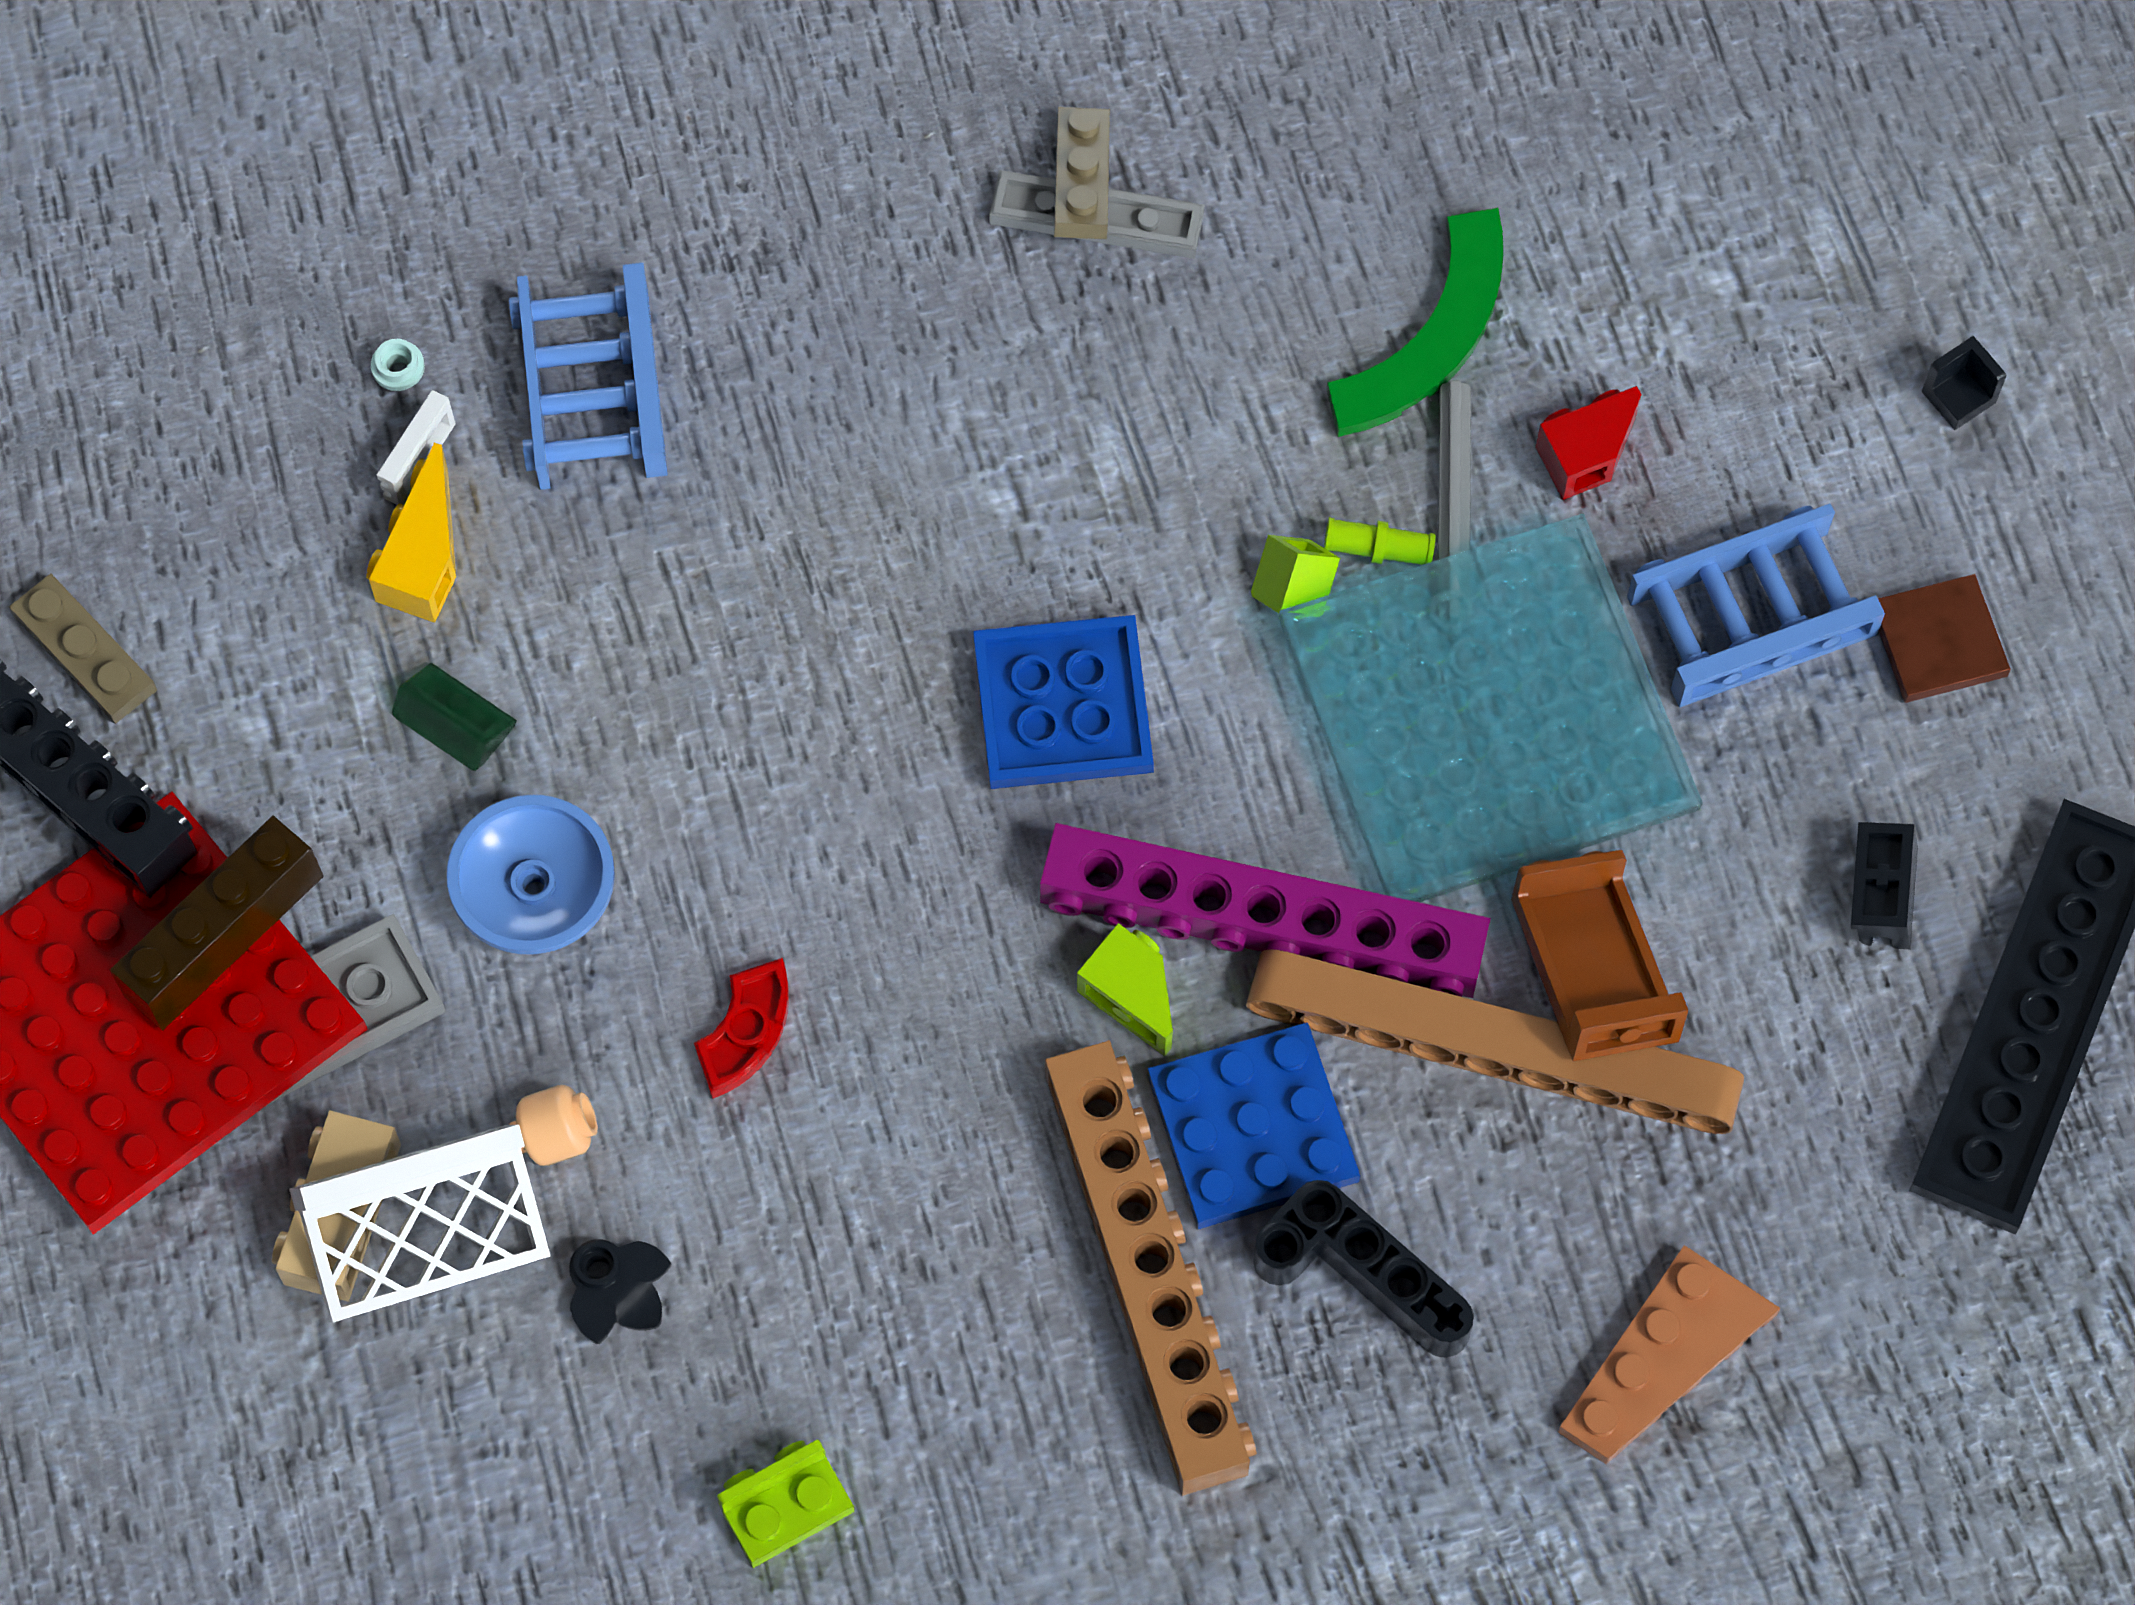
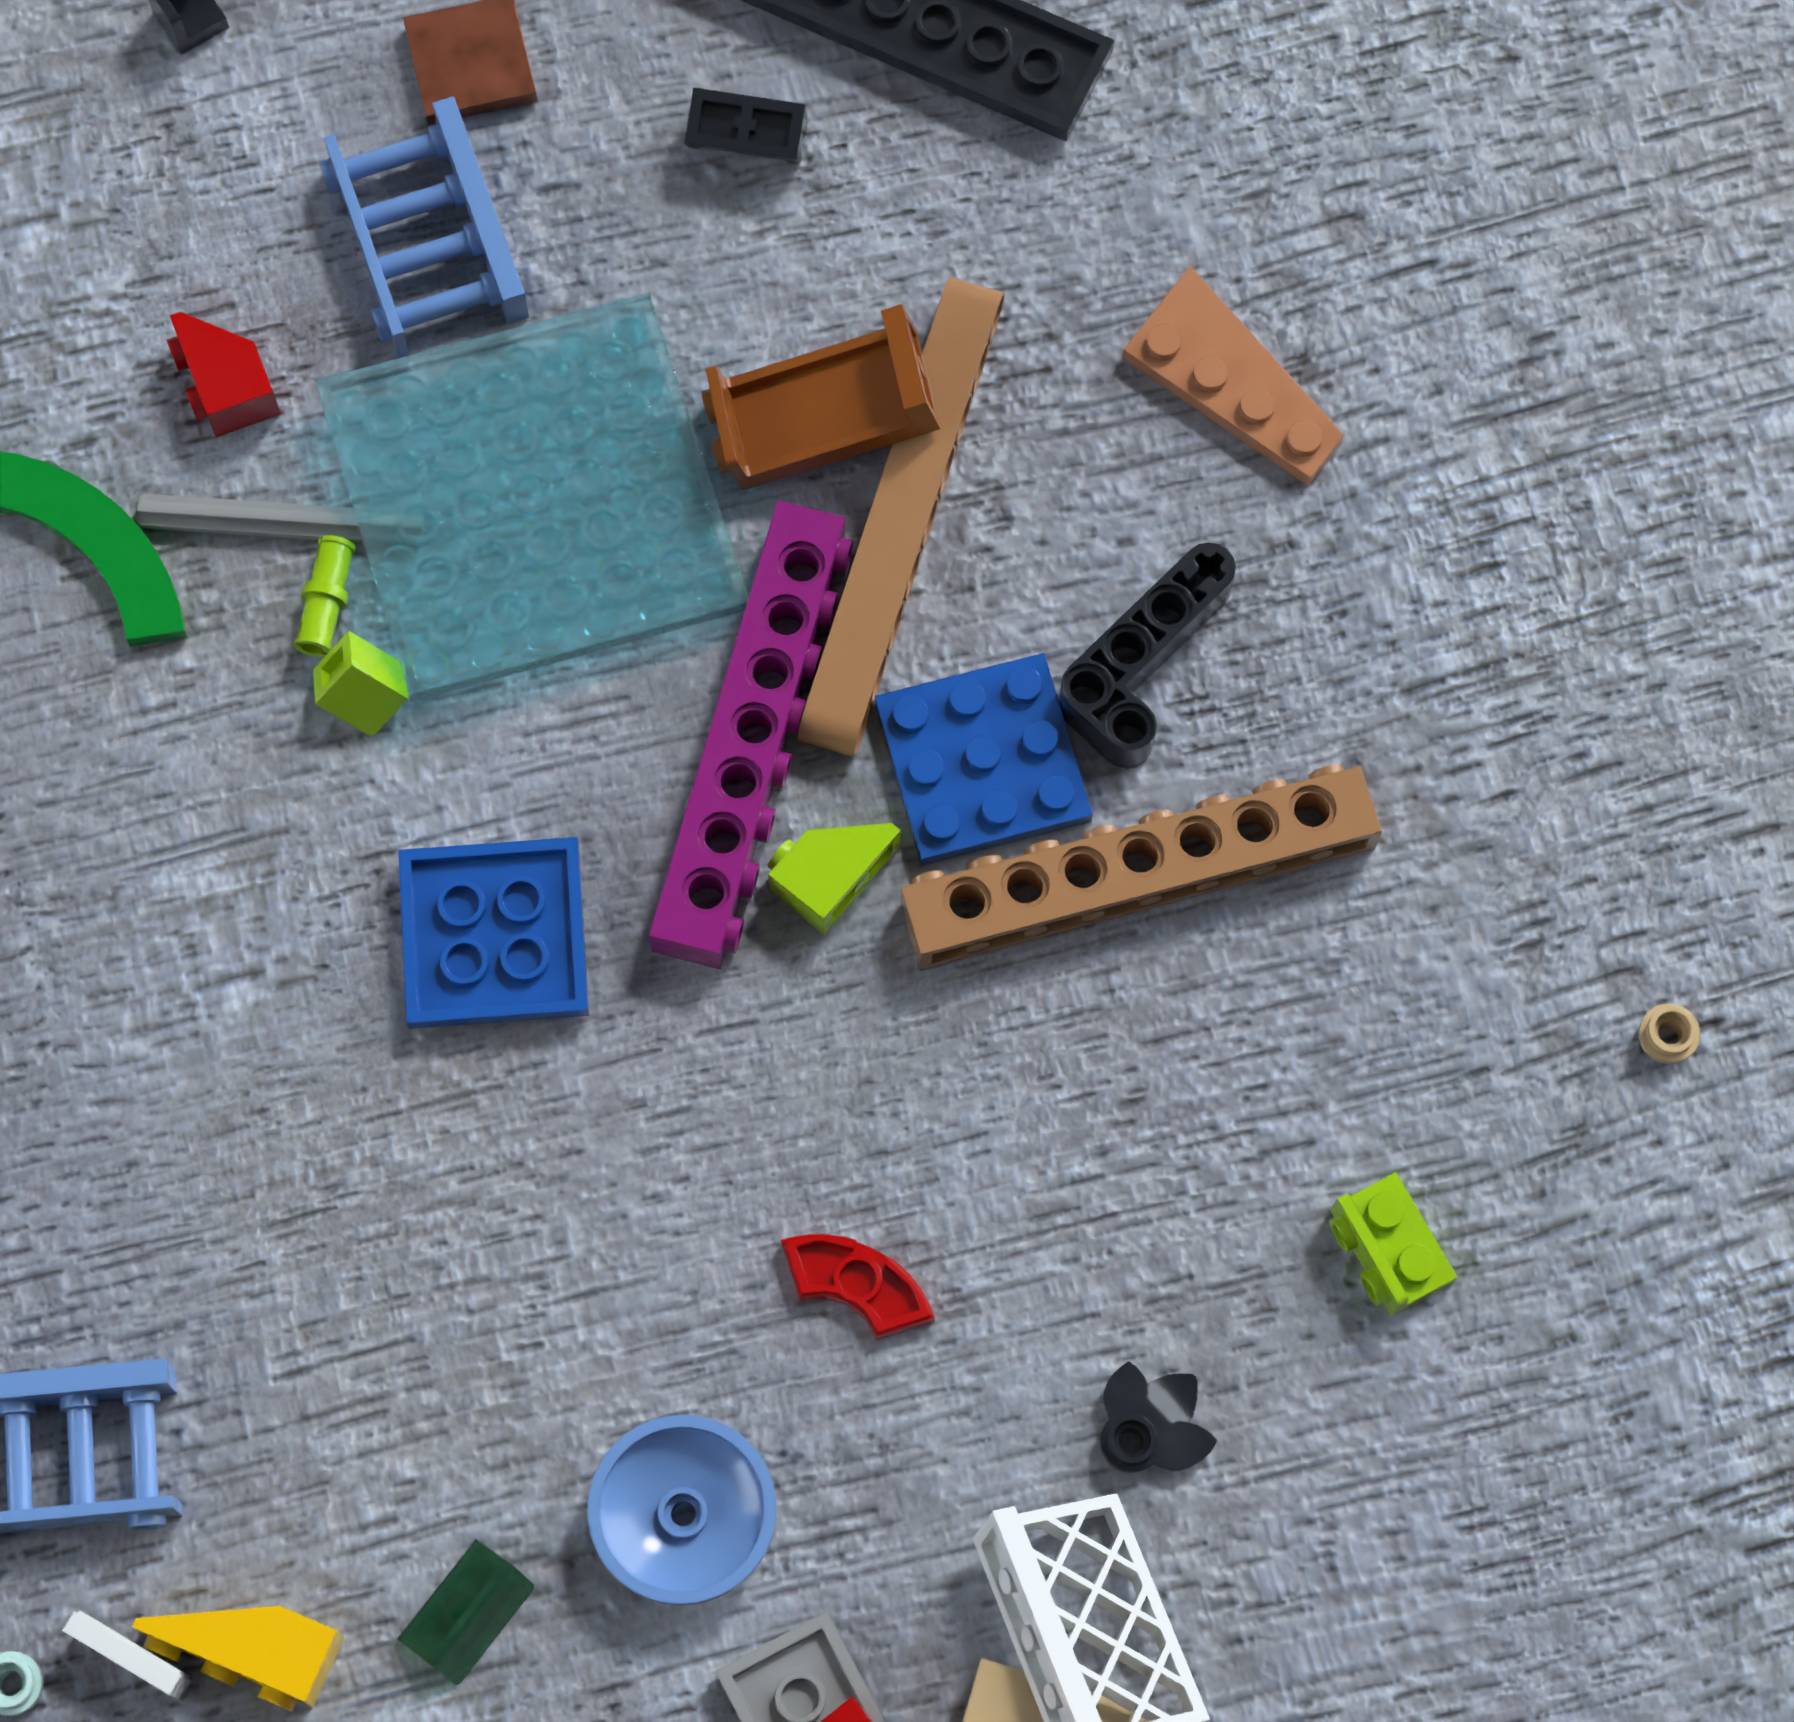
camera: 90 degrees left, 5 degrees up
light nougat head [509,1085,598,1166] -> none

